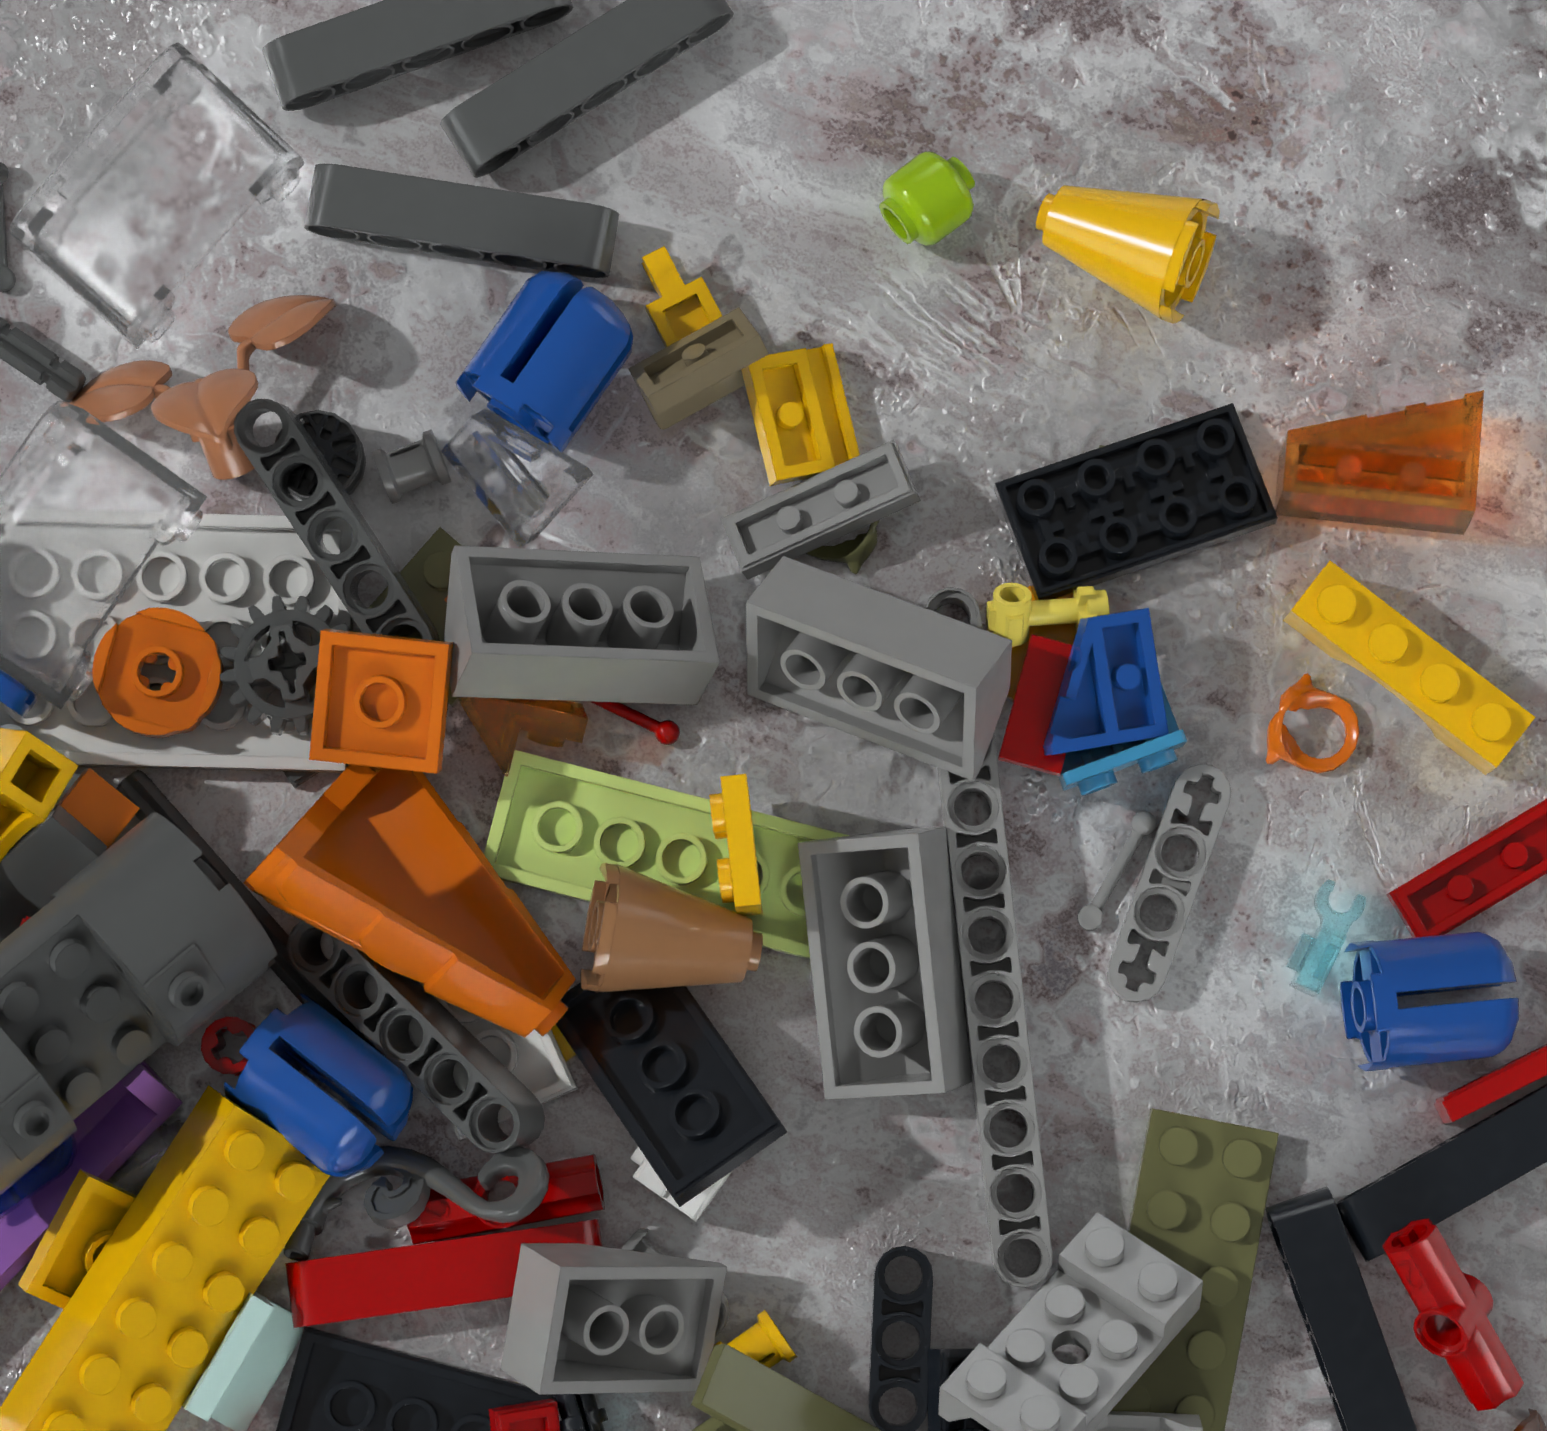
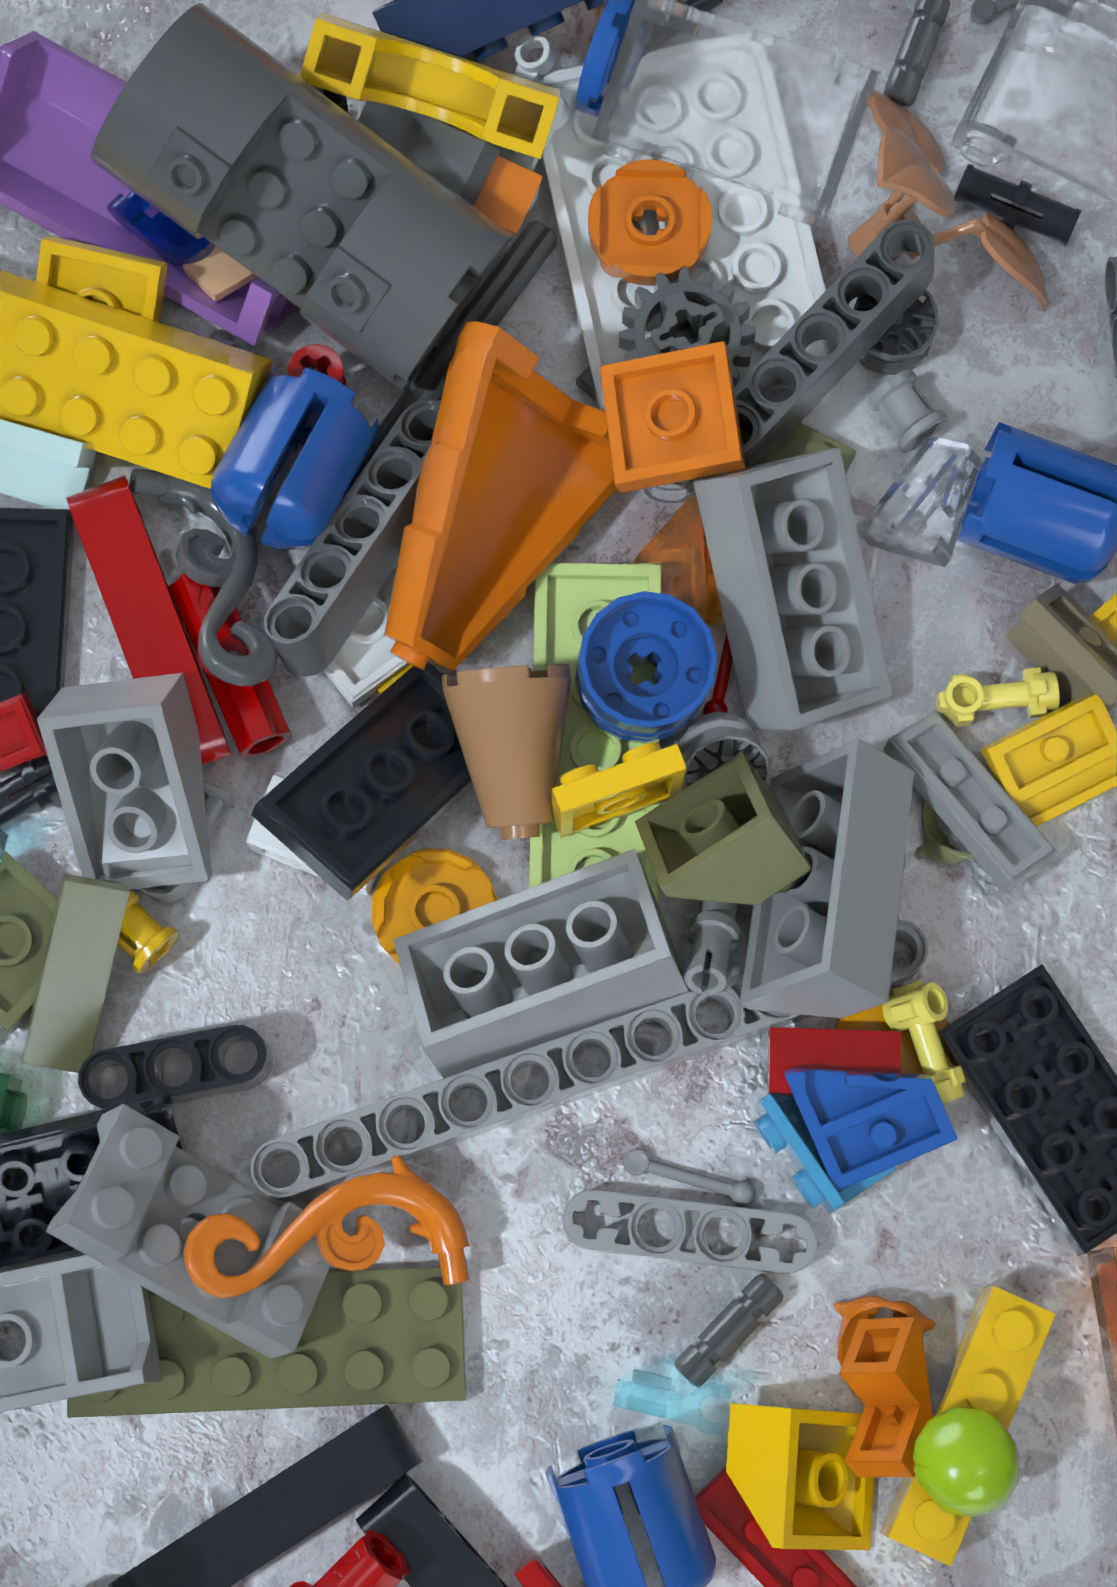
camera: 75 degrees right, 5 degrees down
none -> light nougat piece [182,246,257,302]
none -> orange plant [183,1155,470,1298]
none -> light orange tile [372,848,498,966]
none -> blue wheel [575,591,717,744]
none -> olive slope [635,751,812,905]
none -> light grey wheel [674,712,771,789]
none -> dark grey axle [675,1274,784,1387]
none -> light grey pin [684,900,740,995]
none -> yellow slope [726,1403,874,1551]
none -> orange slope [839,1317,933,1477]
none -> lime hair [913,1407,1019,1517]
none -> light yellow bar [935,667,1059,727]
none -> black pin [954,164,1082,247]

